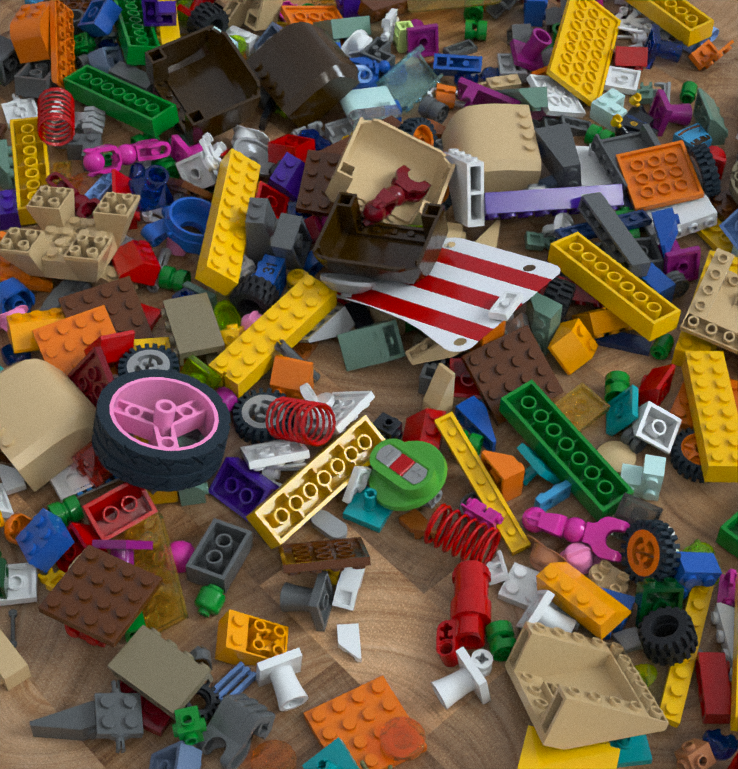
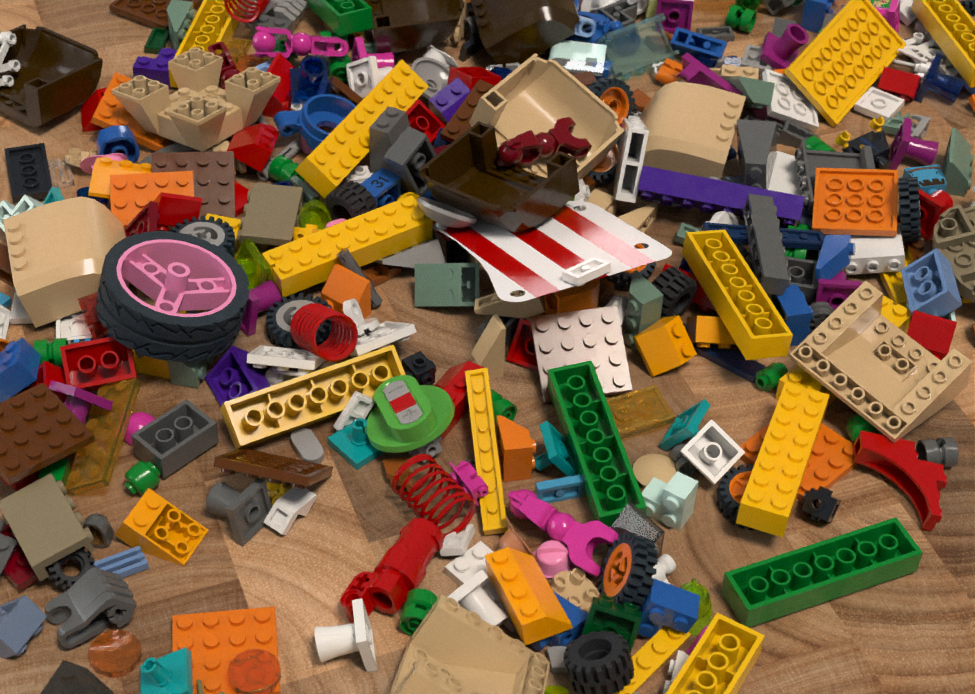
camera: 20 degrees right, 5 degrees down
green brick [172,705,207,745] -> none
white plant [199,132,227,171] -> none
white plant [256,648,309,711] -> none
white tile [337,623,361,662] -> none
dark grey wheel [418,95,449,124] -> none
blue slope [455,395,496,452] -> none
white wheel [471,649,493,677] -> none
light aqua brick [589,88,628,133] -> none
green wheel [604,370,630,403] -> none
red slope [638,364,676,407] -> none
green brick [679,81,698,104] -> none

